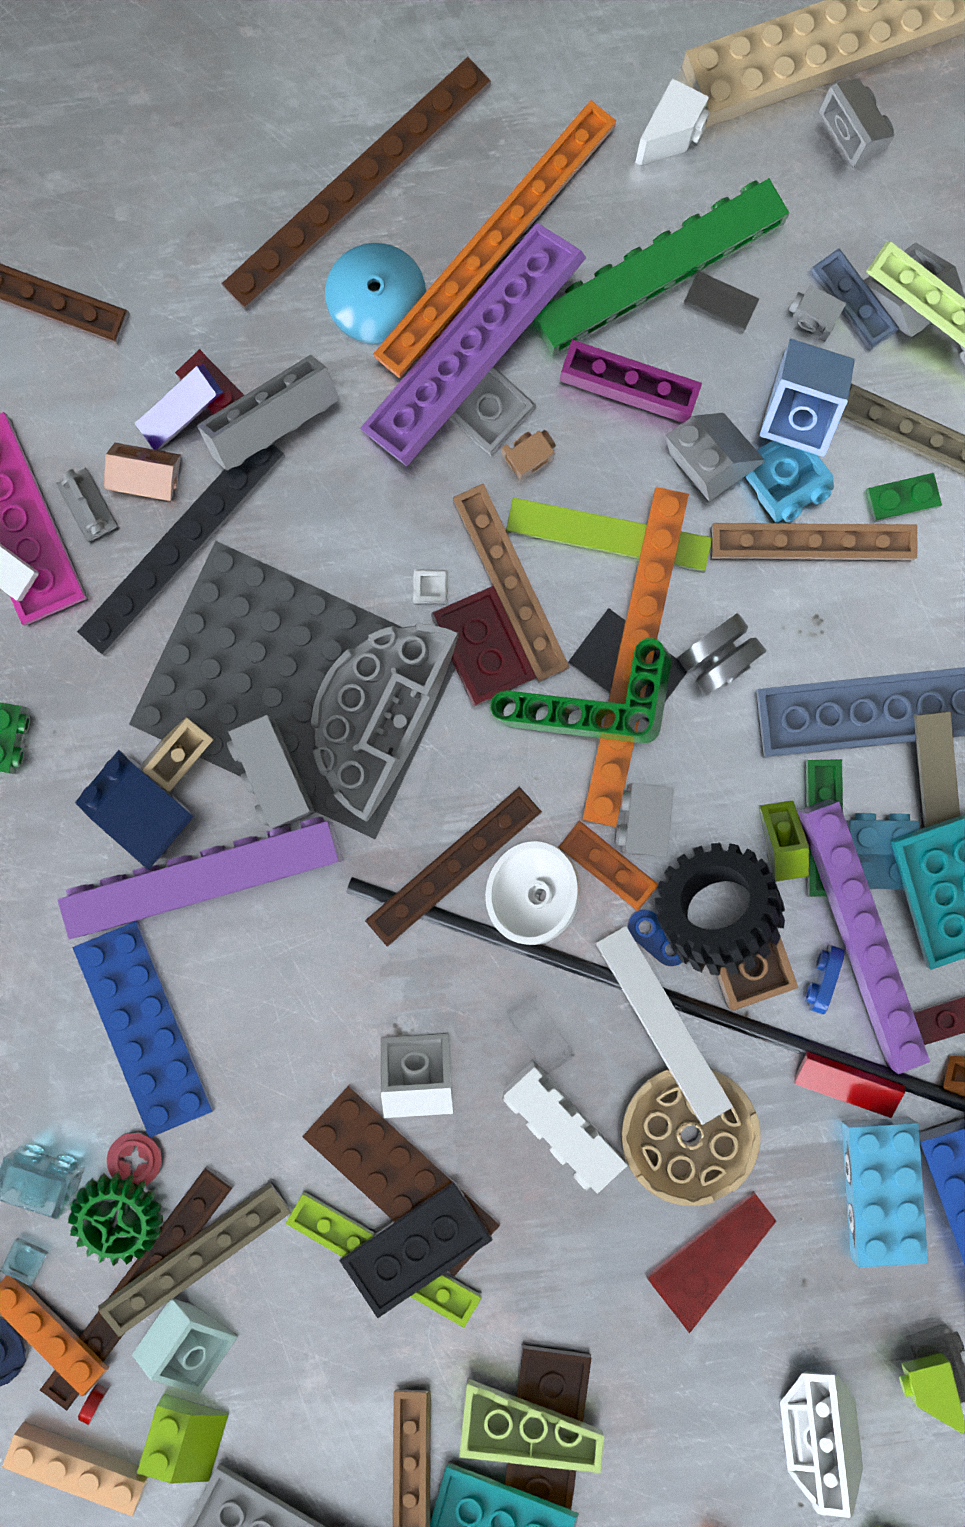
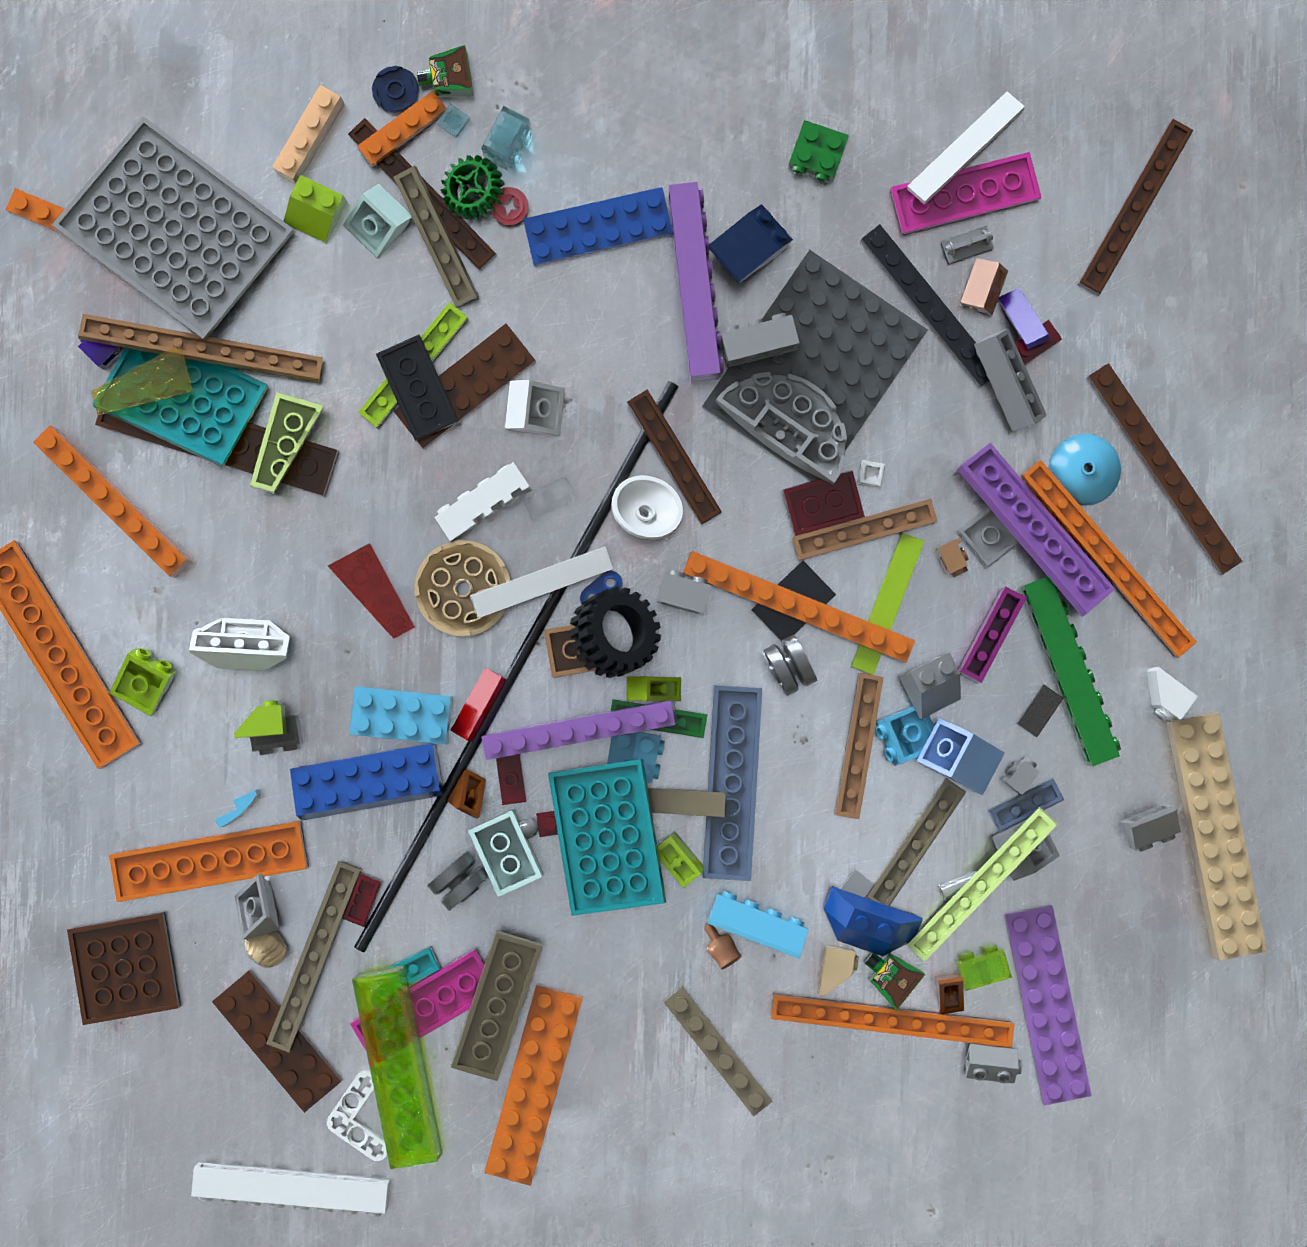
camera: 100 degrees right, 0 degrees up
red tile [77,1383,109,1425] -> none
tan slope [142,717,214,792] -> none
green beam [490,638,671,743] -> none
orange tile [558,820,658,911] -> none
blue plate [805,945,845,1015] -> none
green plate [866,473,942,523] -> none

